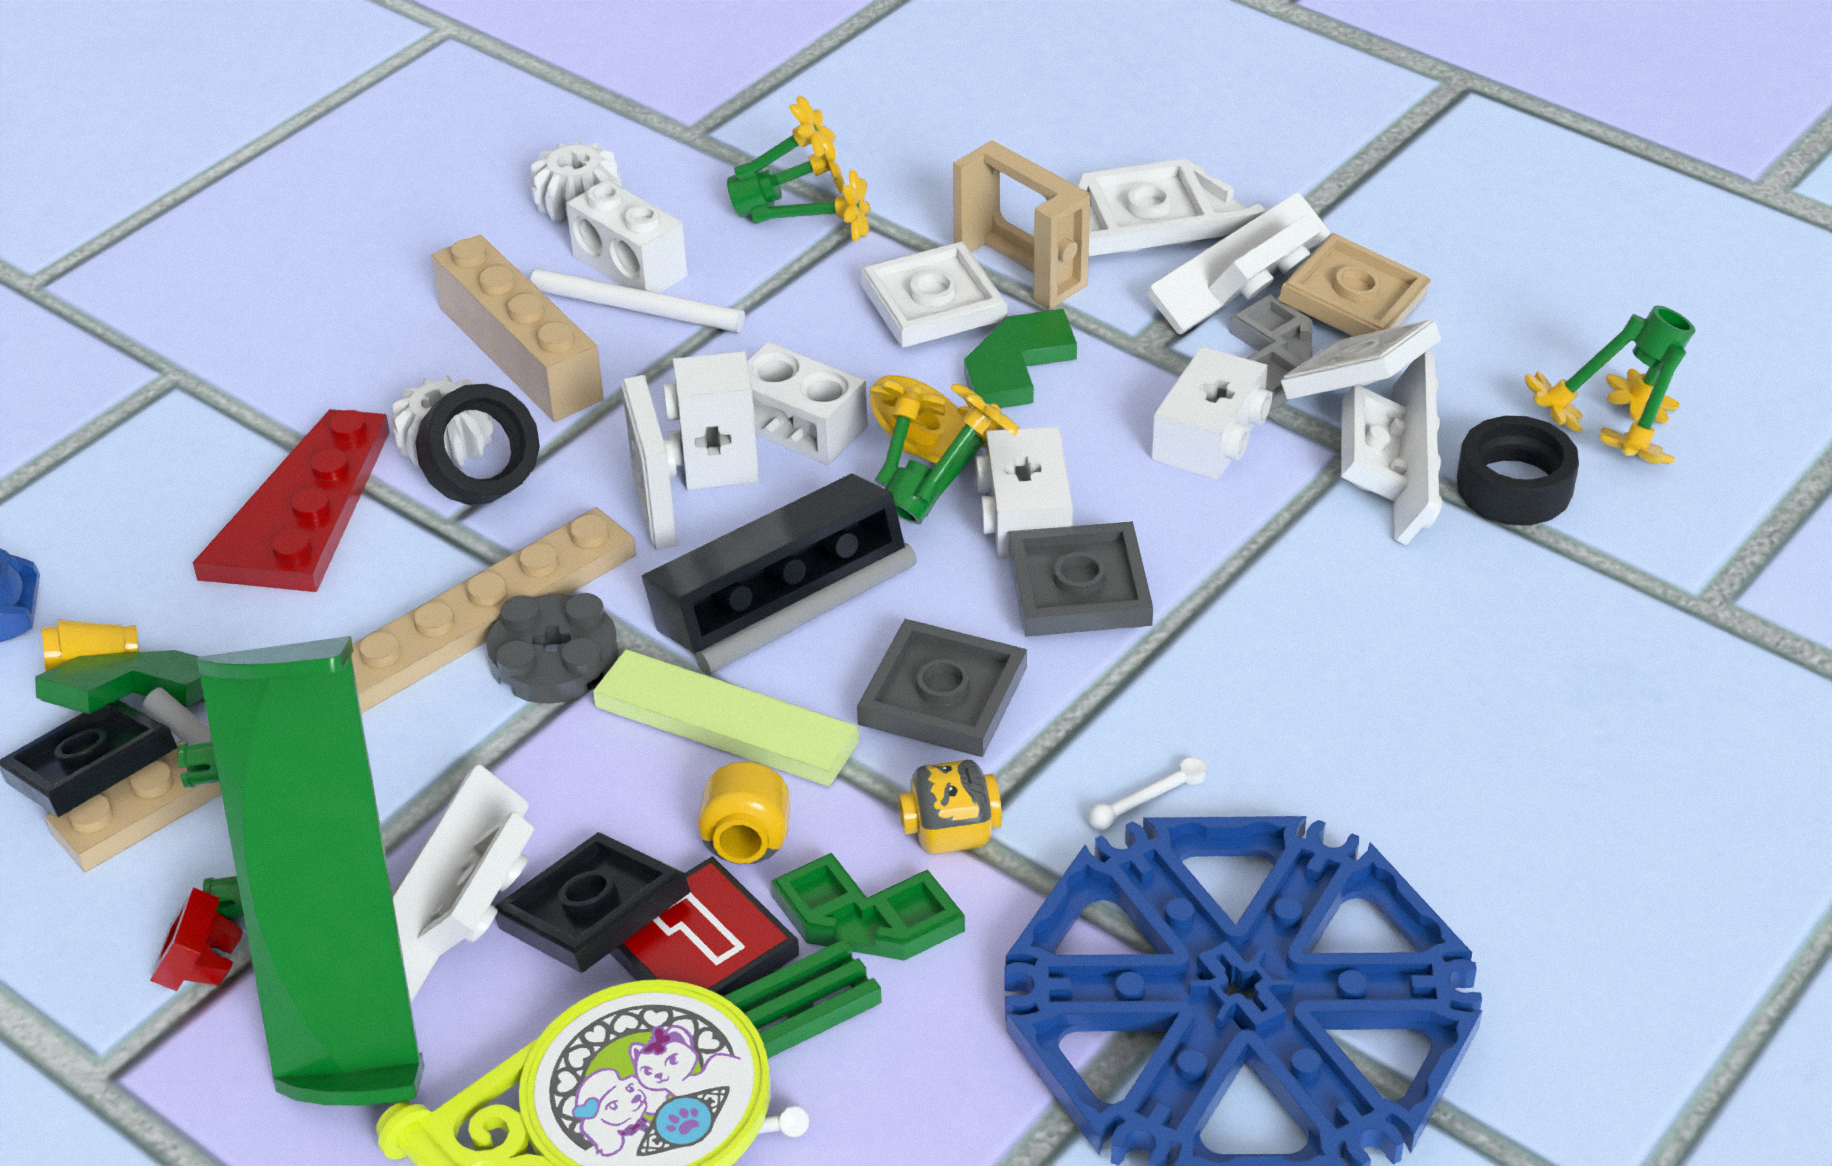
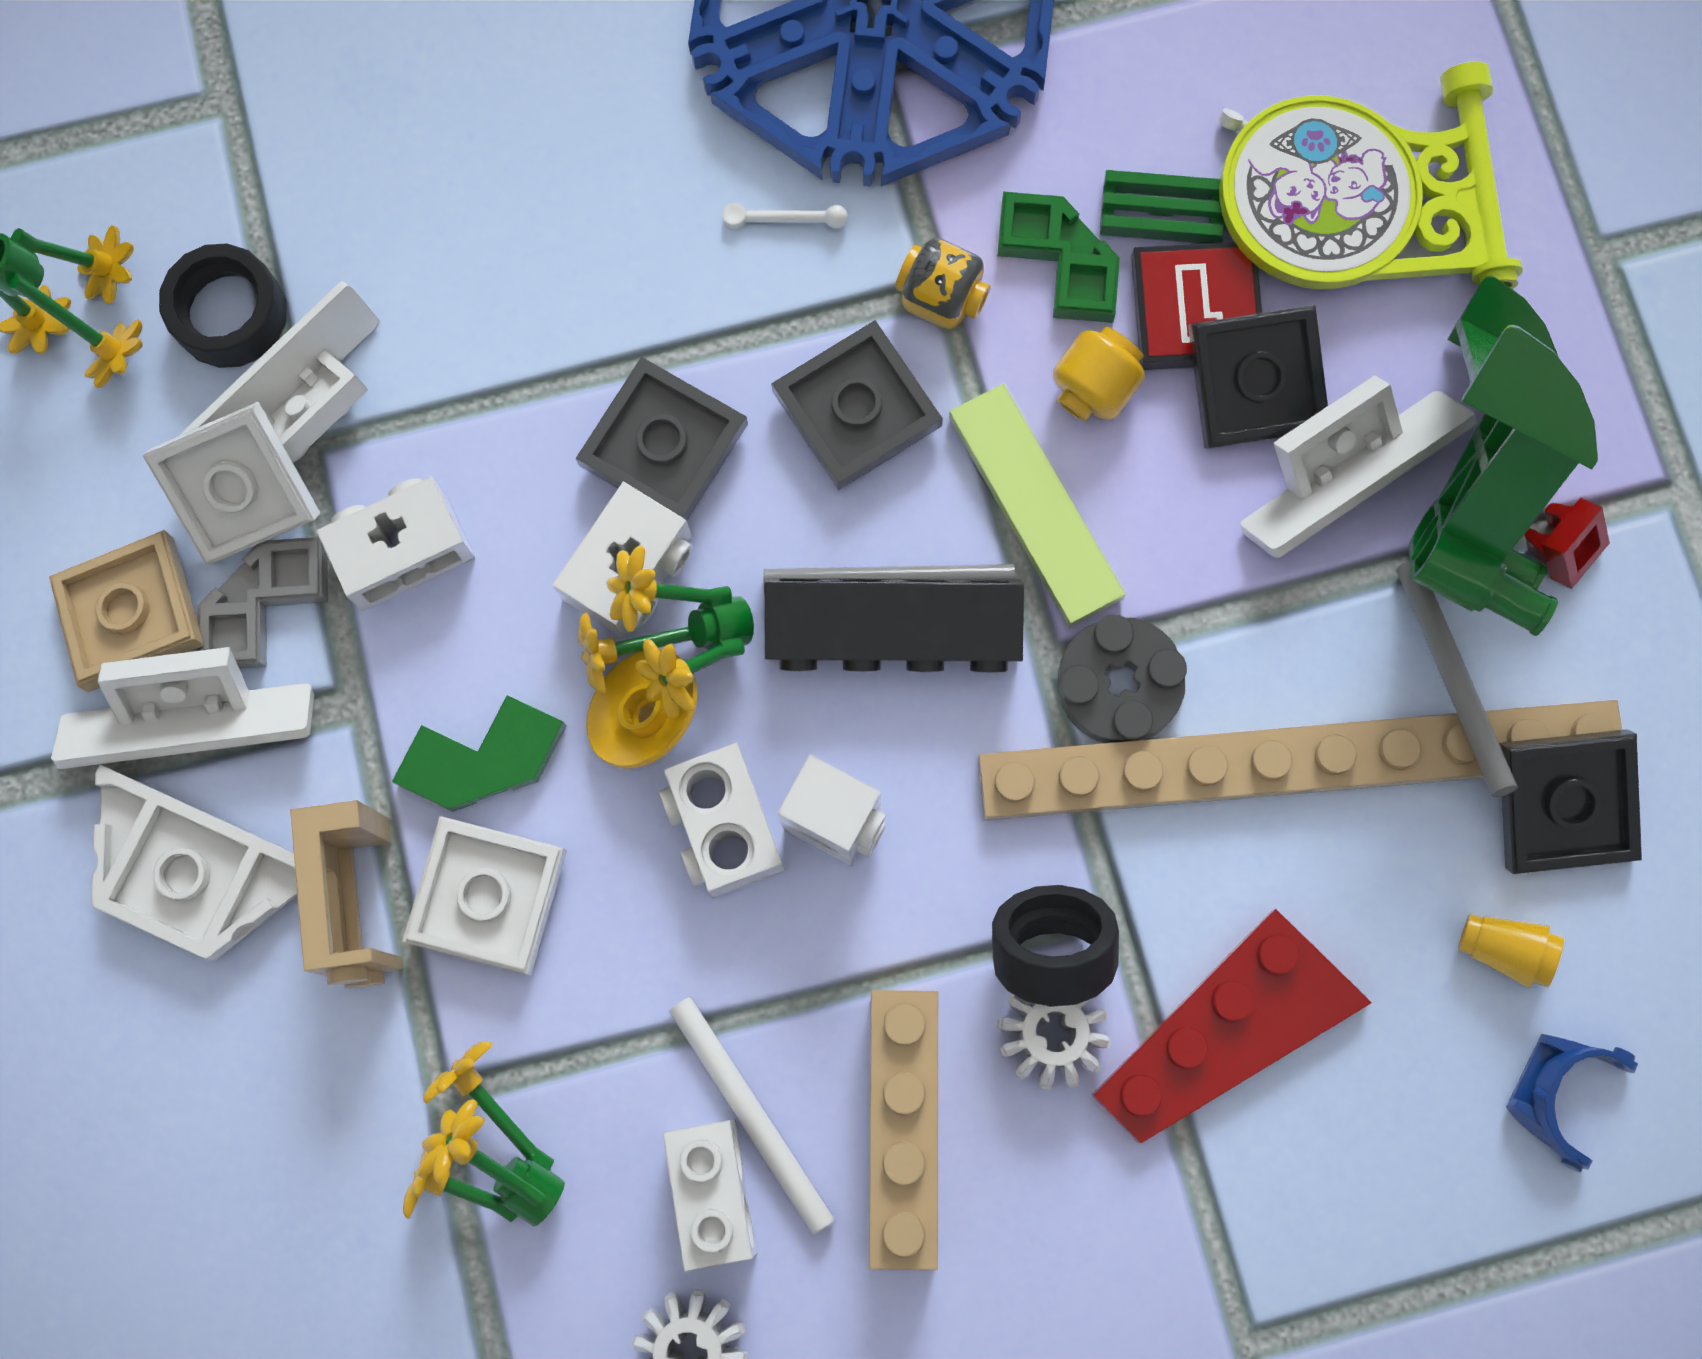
camera: 140 degrees left, 35 degrees up
green tile [35,650,204,714] -> none
white plate [621,375,677,550] -> none

